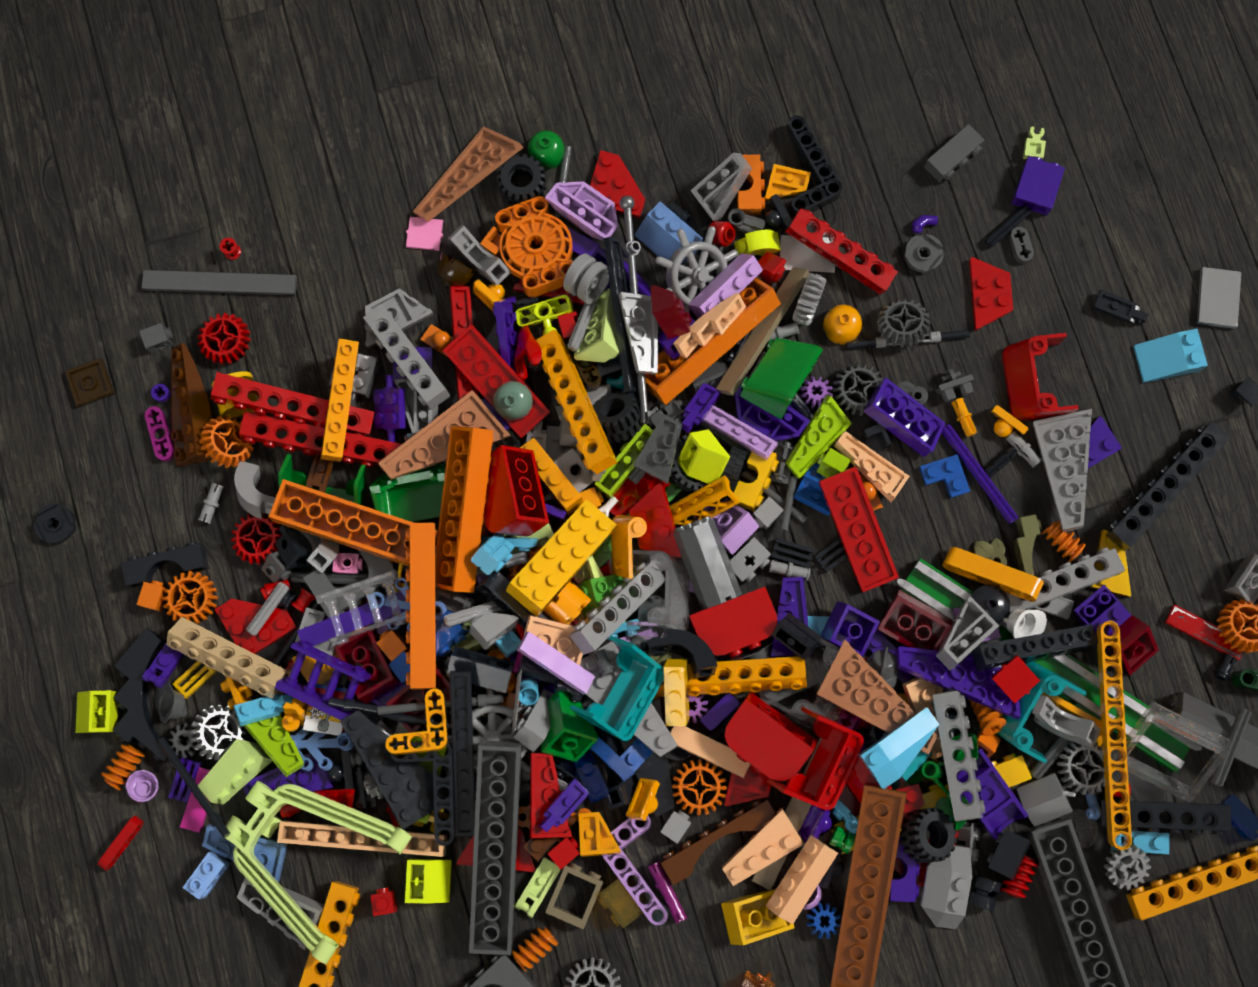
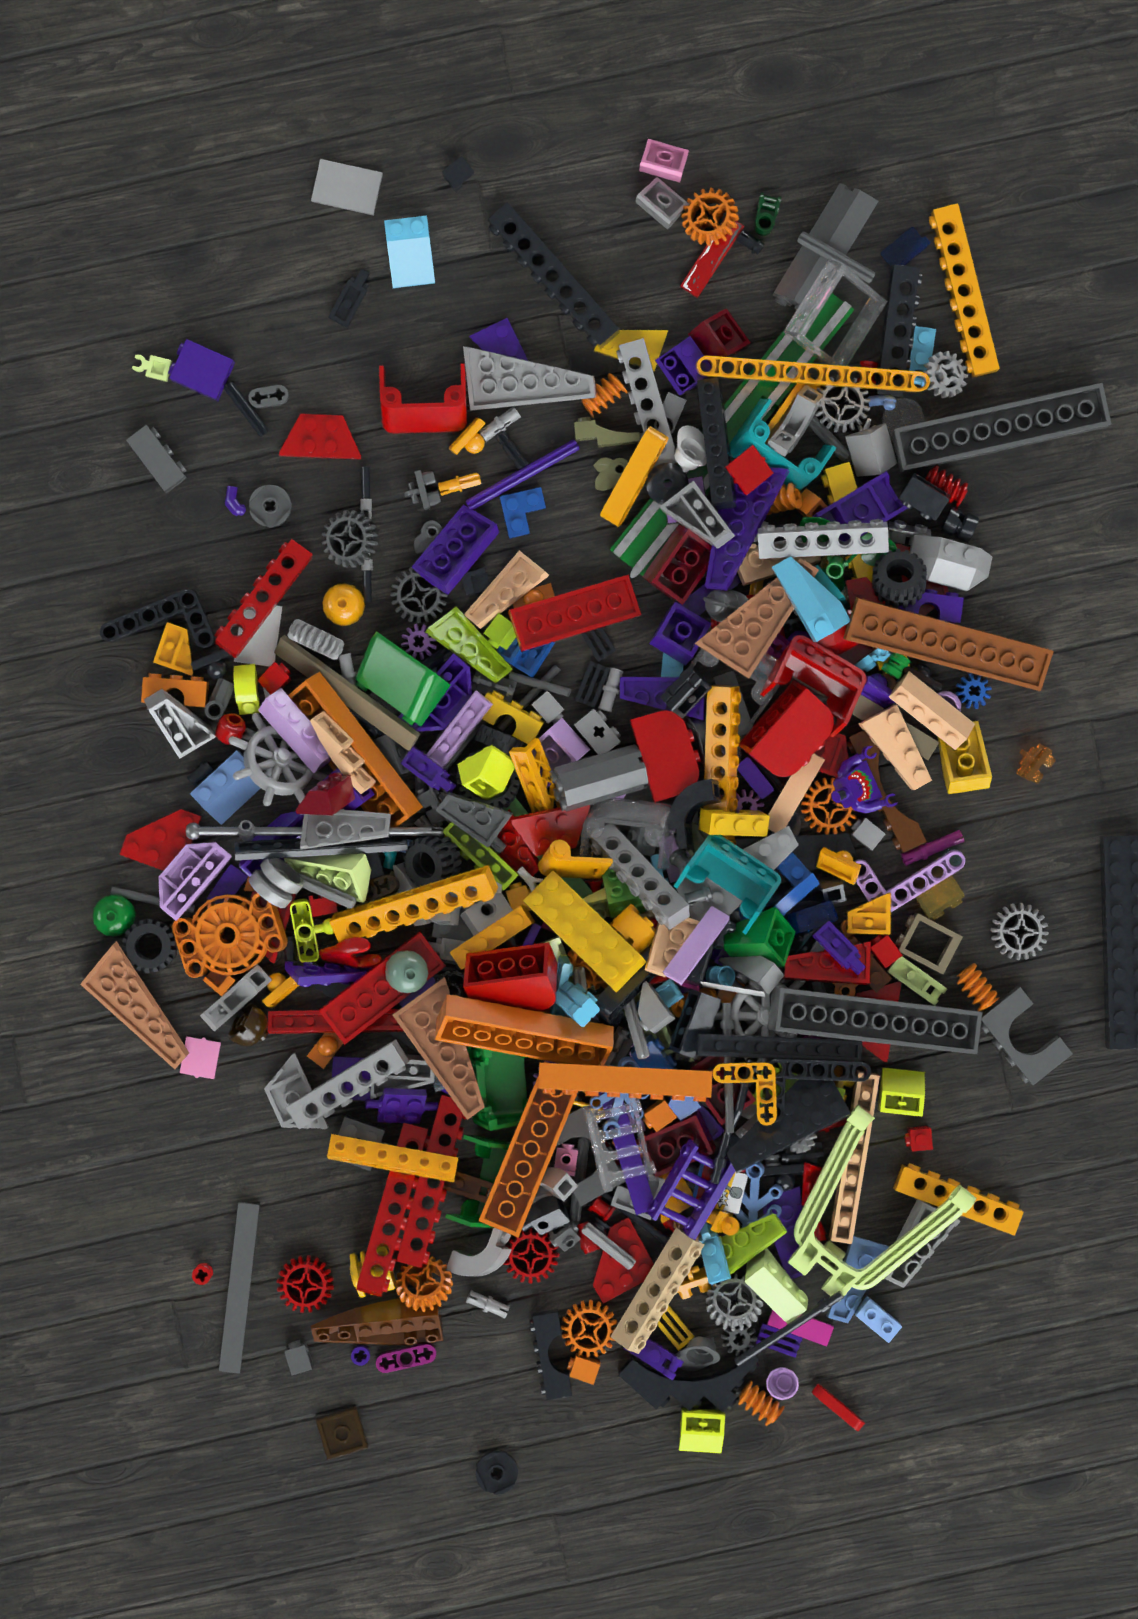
camera: 90 degrees left, 10 degrees up
none -> dark purple torso [831,746,898,813]

